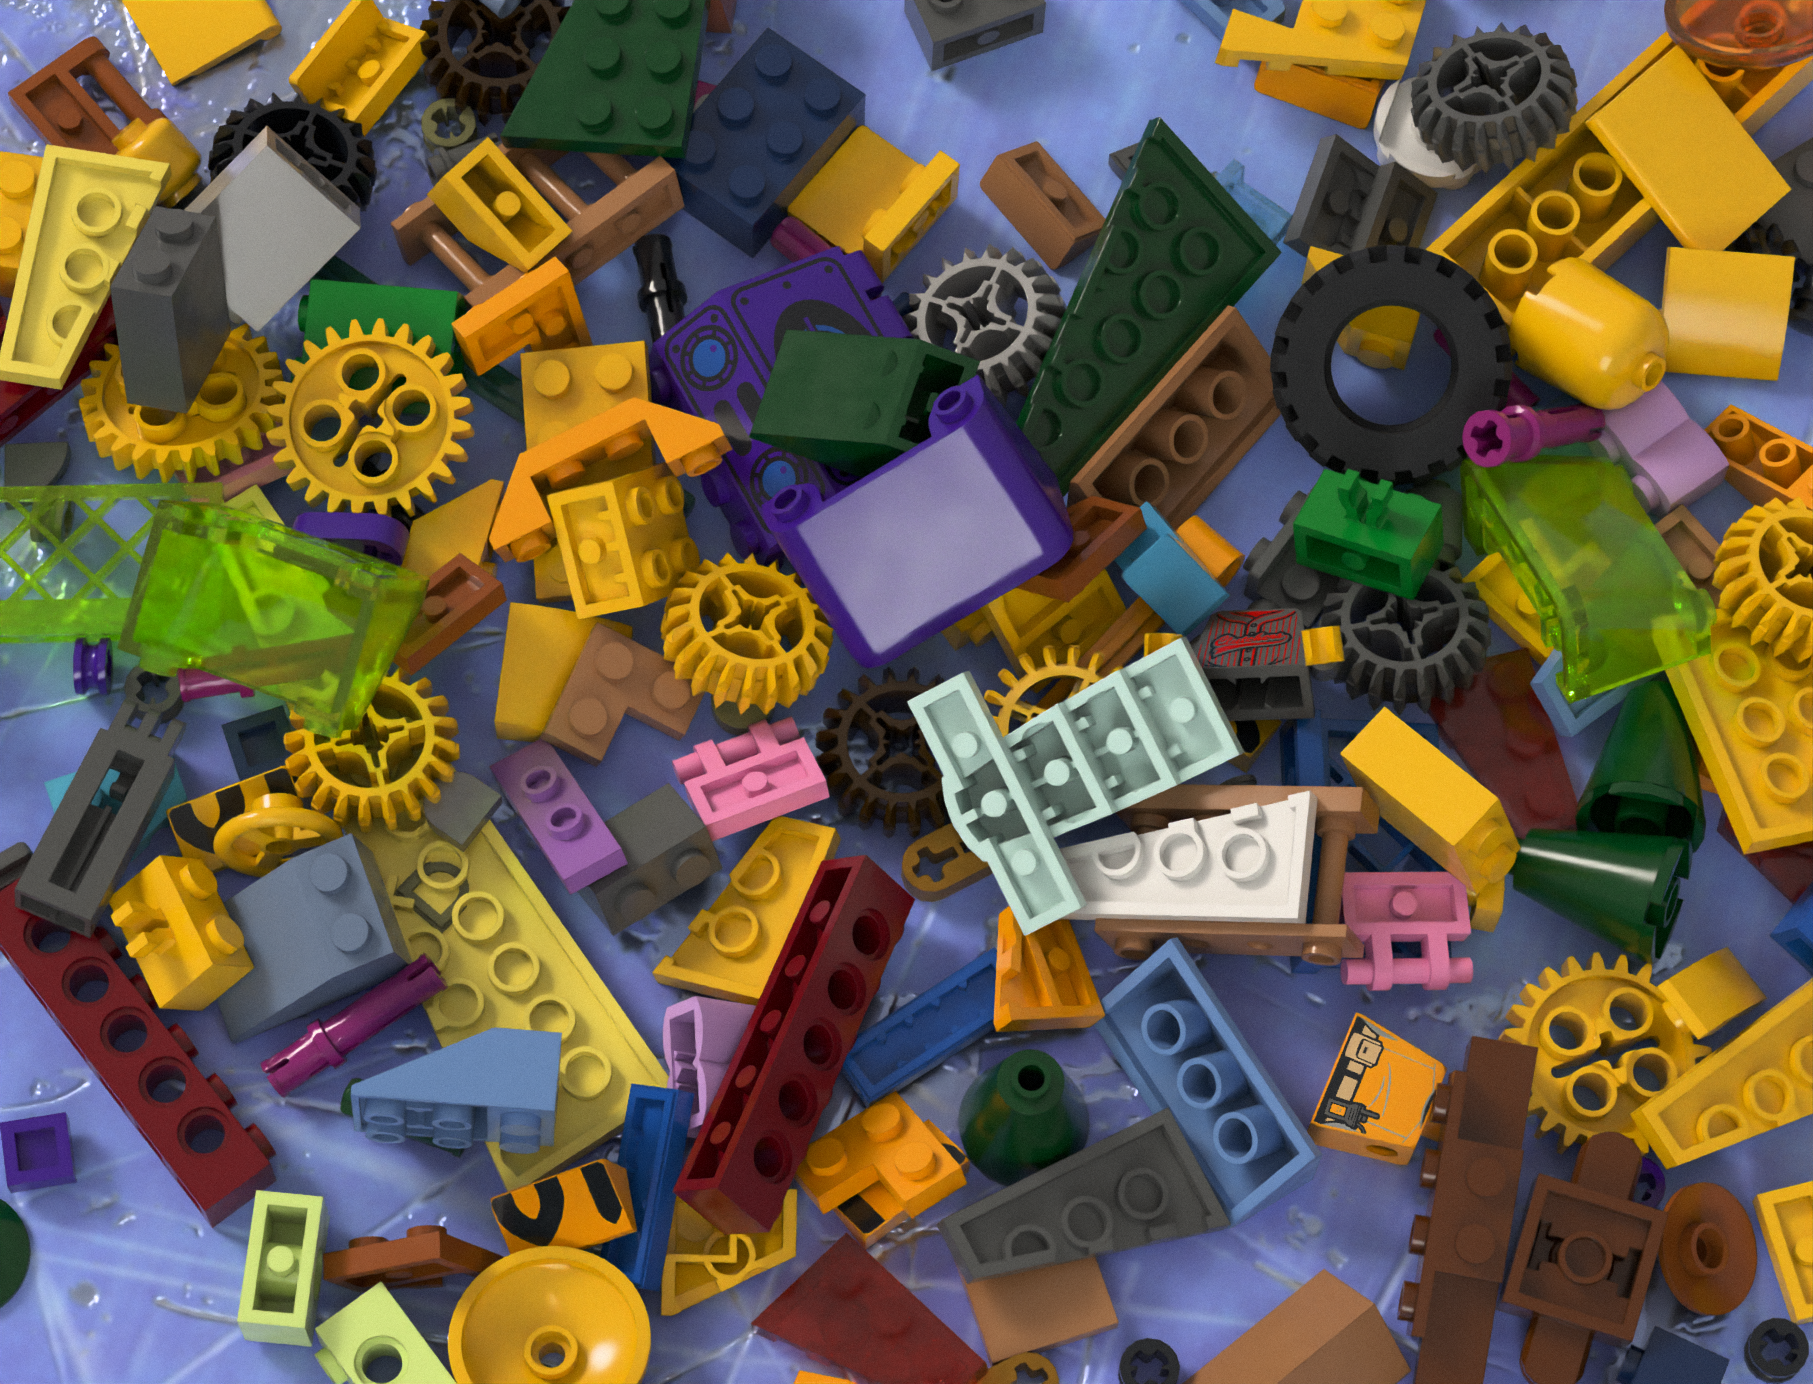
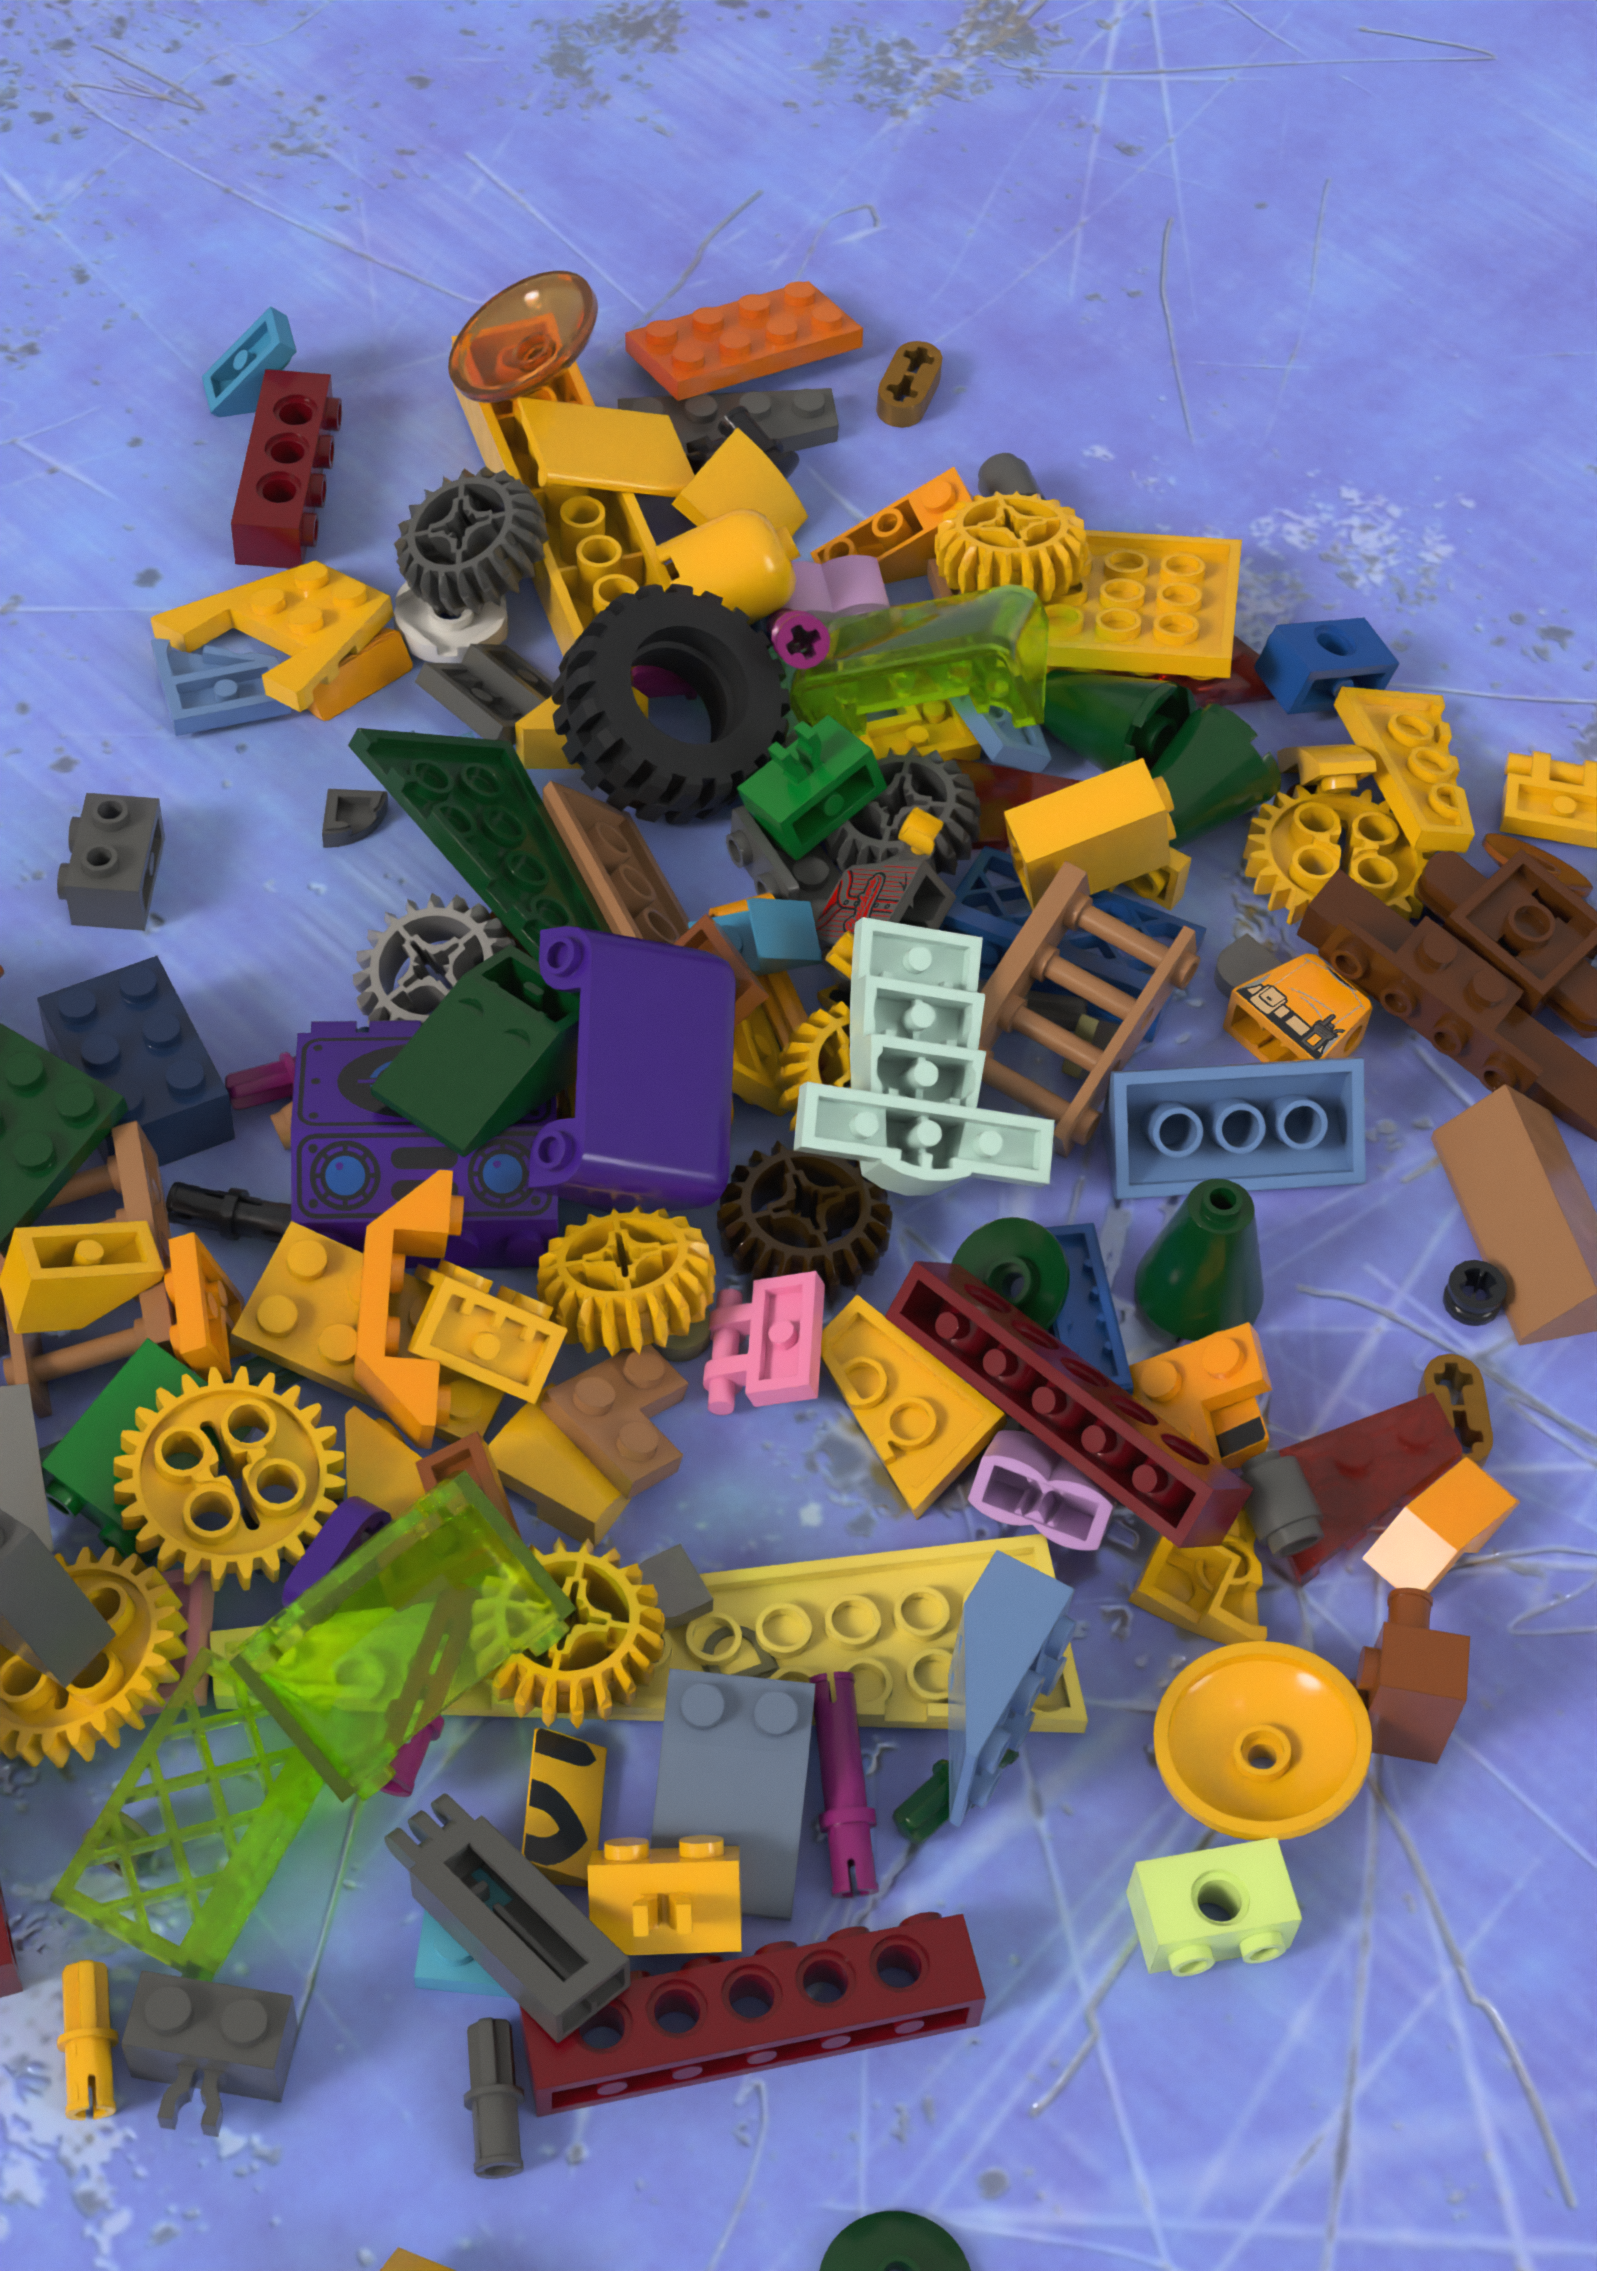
camera: 65 degrees left, 15 degrees down
dark purple plate [0,1112,77,1193] -> none
dark grey tile [4,441,71,510] -> none
dark purple bush [73,637,113,695] -> none
dark grey bush [124,660,184,724] -> none
yellow piece [213,793,344,878] -> none
dark blue plate [221,705,293,781] -> none
yellowish green brick [237,1190,330,1347] -> none
dark orange wing [323,1225,504,1292] -> none
medium lavender plate [489,739,628,895] -> none
slope [490,1159,637,1254] -> none
dark grey brick [577,783,722,936] -> none
blue plate [600,1083,695,1292] -> none
yellow bracket [788,125,960,283] -> none
pearl gold beam [901,822,993,902] -> none
dark grey wing [936,1107,1231,1284] -> none
medium nougat tile [953,1257,1119,1367] -> none
medium nougat slope [980,141,1106,270] -> none
light orange wing [994,906,1106,1032] -> none
white wing [1060,791,1318,924] -> none
bright pink plate [1339,872,1473,991] -> none
none -> dark green dish [952,1217,1070,1330]
none -> flat silver tile [1214,933,1283,999]
none -> dark grey brick [1240,1450,1325,1558]

